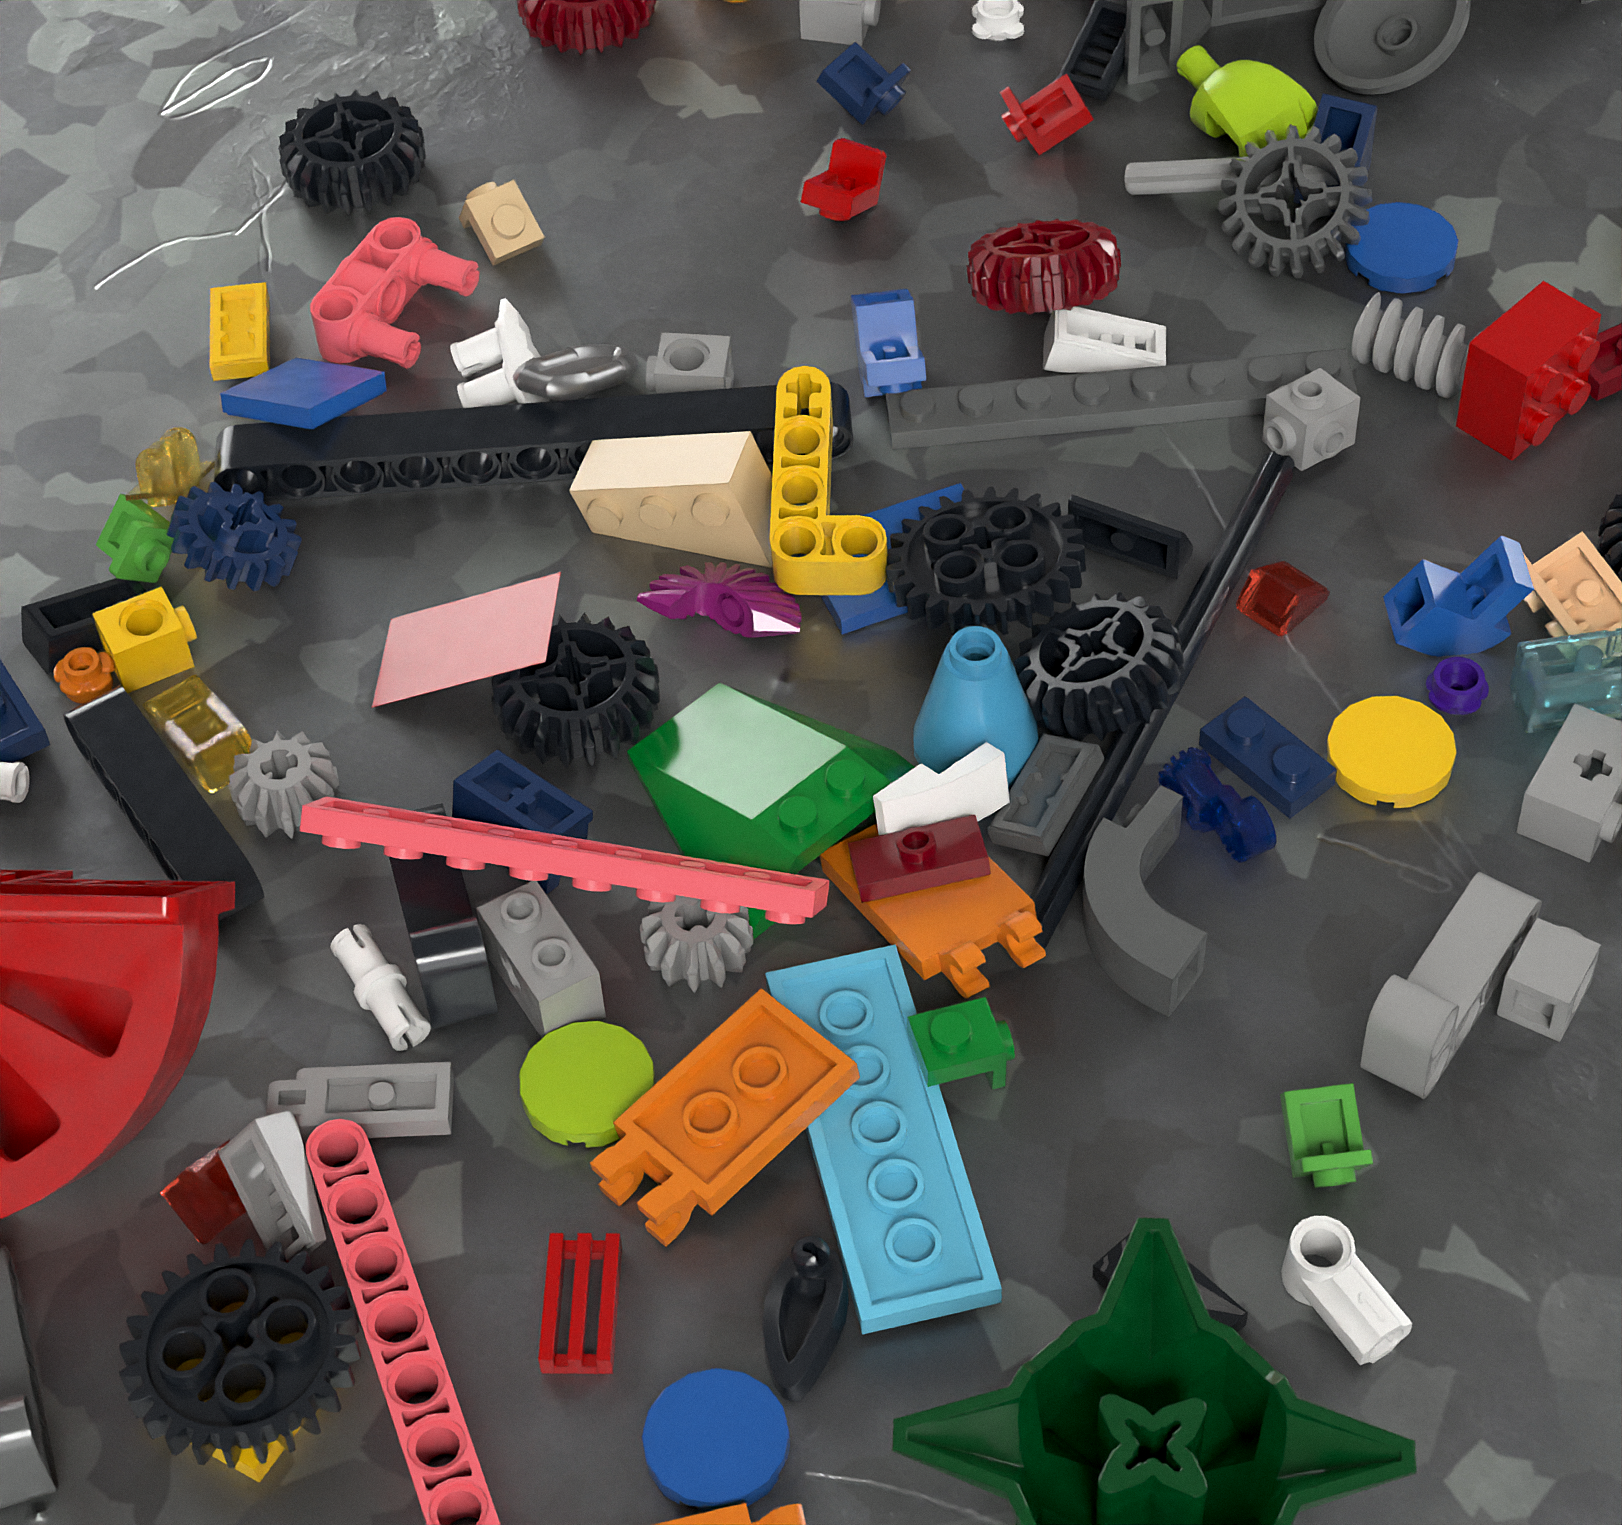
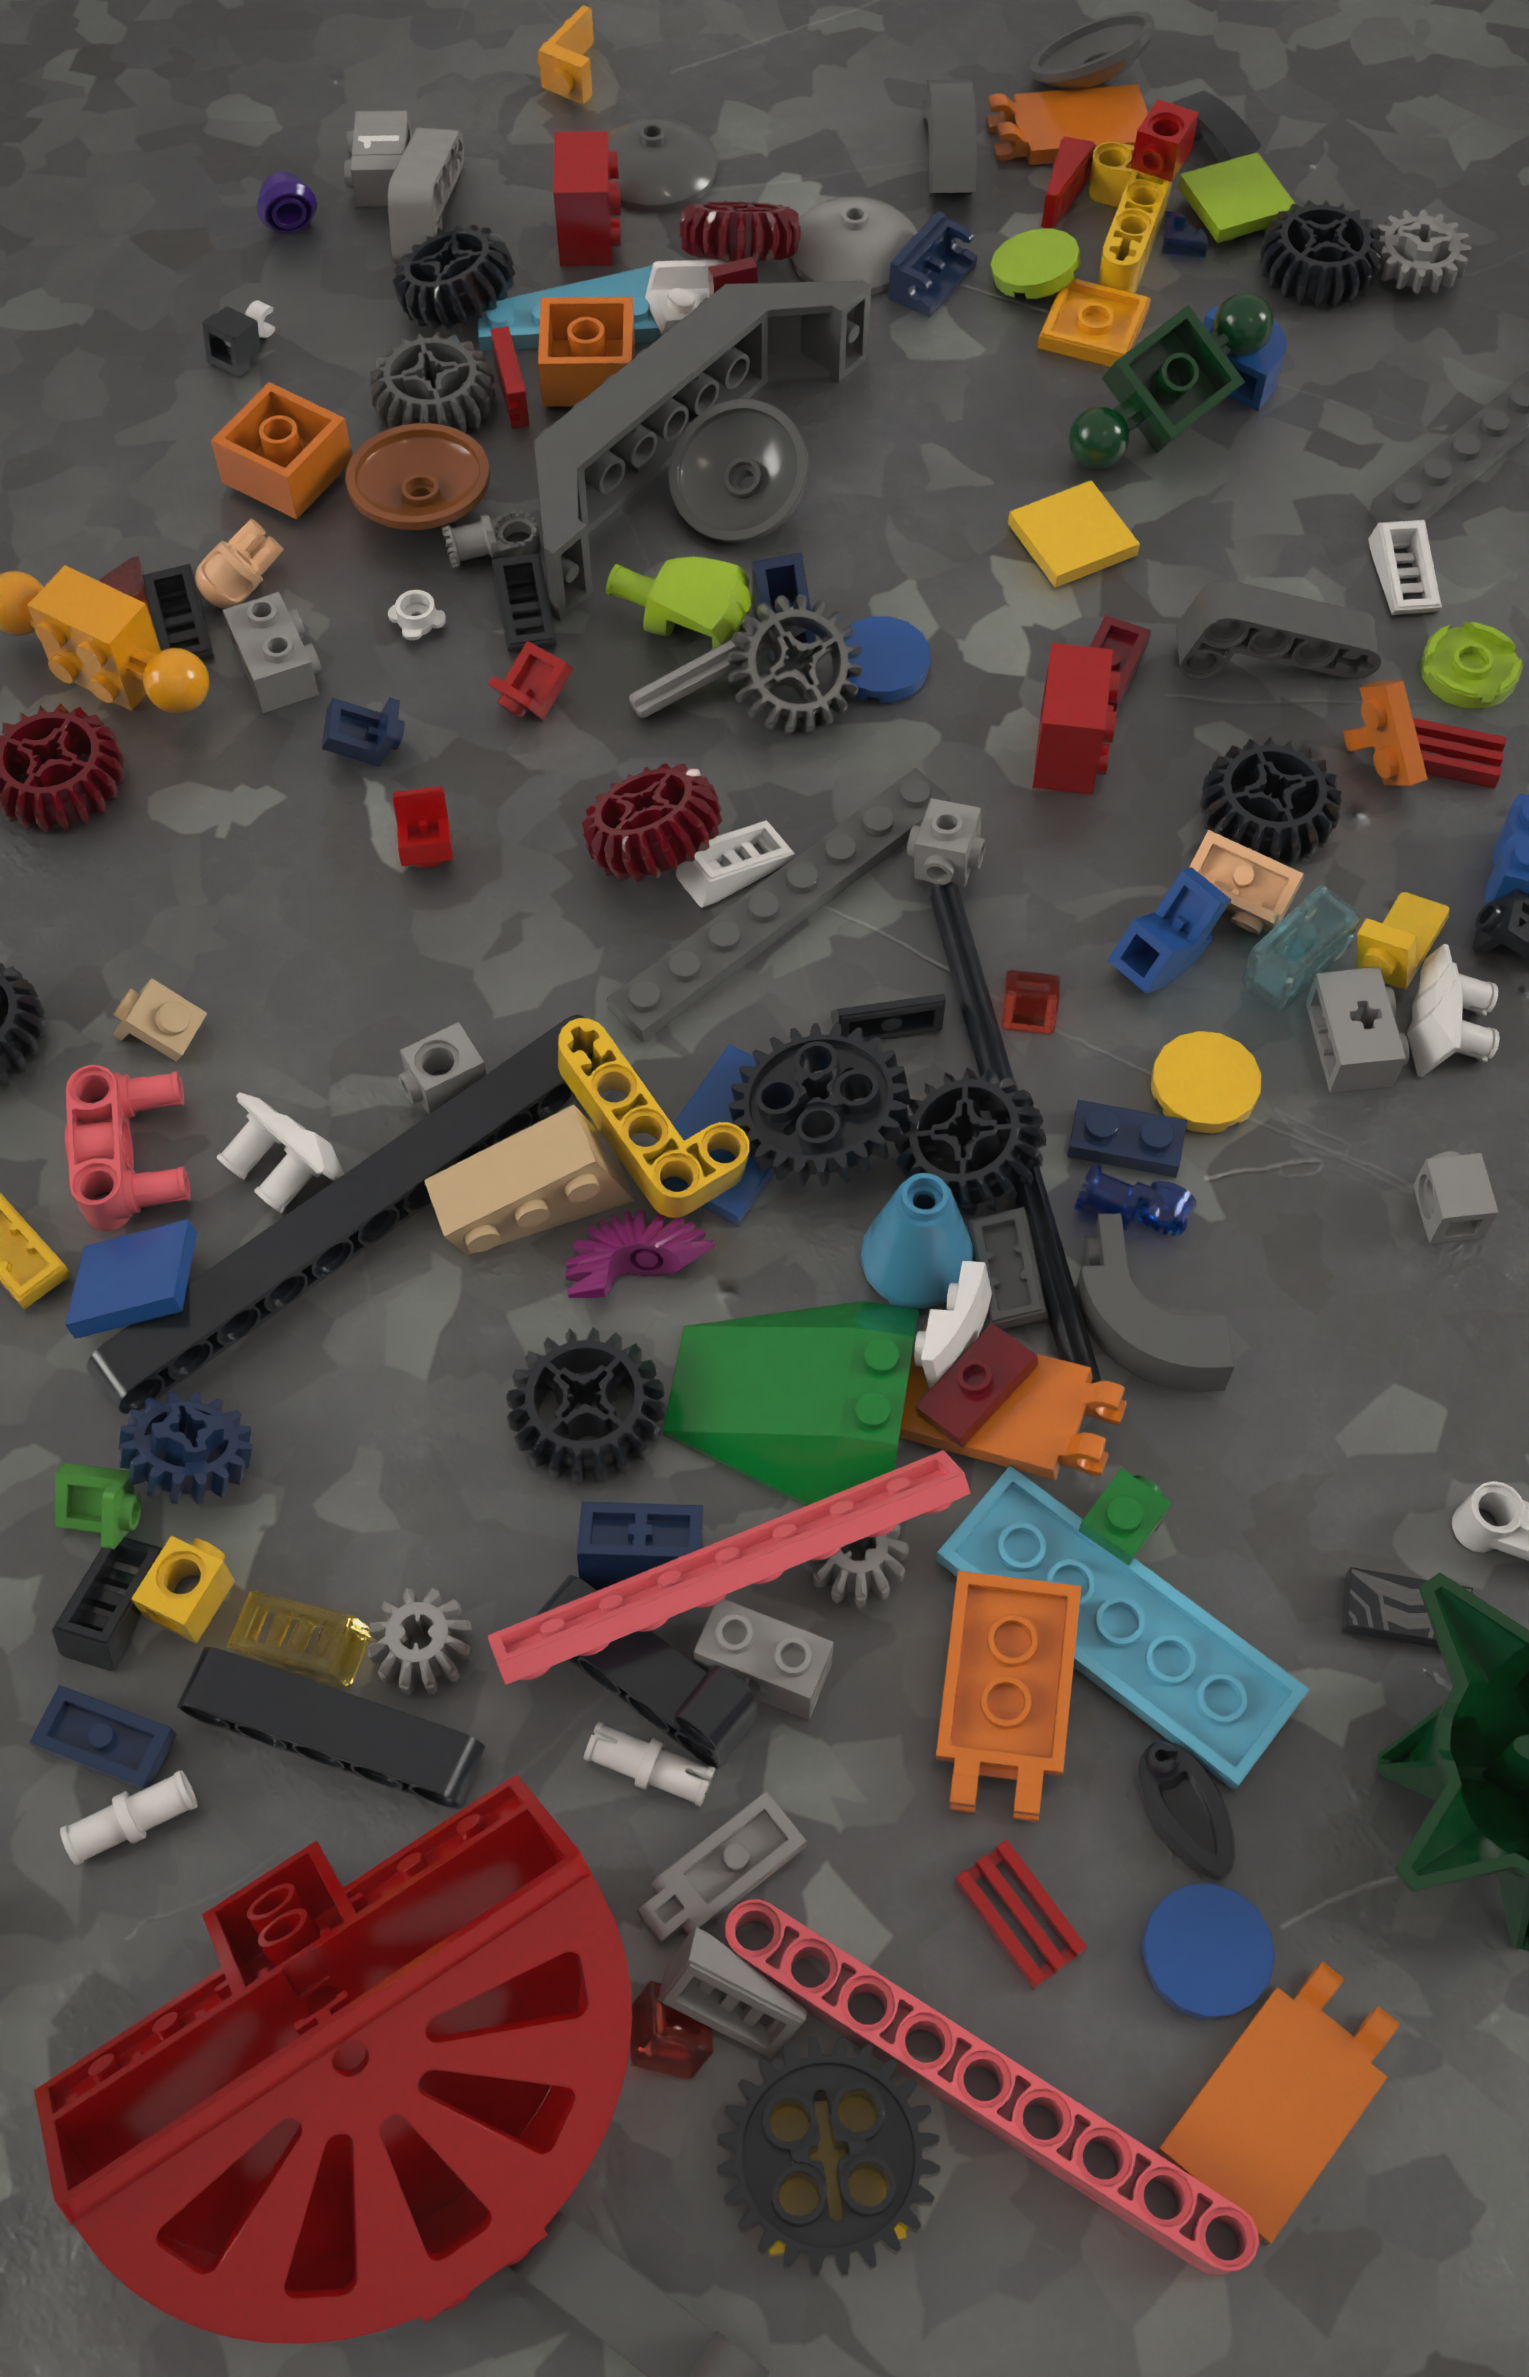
camera: 40 degrees left, 10 degrees up
orange plate [54,647,115,704] -> none
clear yellow hinge [125,426,215,507] -> none
sticker [372,572,561,708] -> none
flat silver piece [513,344,638,401] -> none
lime tile [520,1021,655,1148] -> none
brick [851,289,927,397] -> none
bright green bracket [1280,1083,1373,1188] -> none
light grey piece [1352,292,1481,399] -> none
light grey beam [1360,872,1542,1099] -> none
dark purple plate [1426,657,1489,715] -> none

